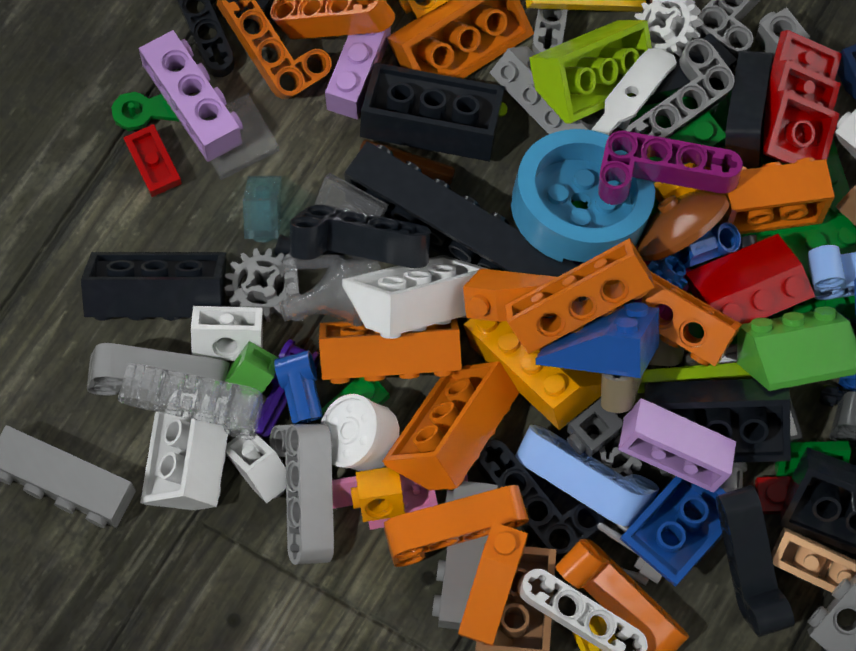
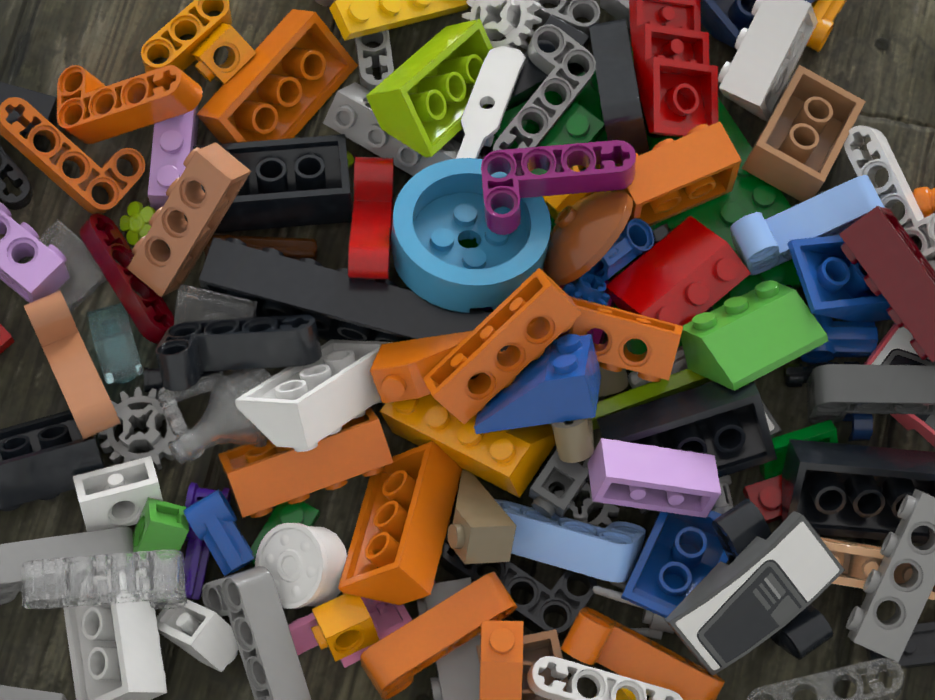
camera: 20 degrees left, 0 degrees up
none -> nougat beam [24,290,121,440]
none -> dark red beam [79,213,177,344]
none -> lime plant [120,201,156,245]
none -> nougat brick [127,142,251,297]
none -> red beam [348,157,394,279]
none -> dark tan slope [448,470,516,564]
none -> slope [665,511,845,676]

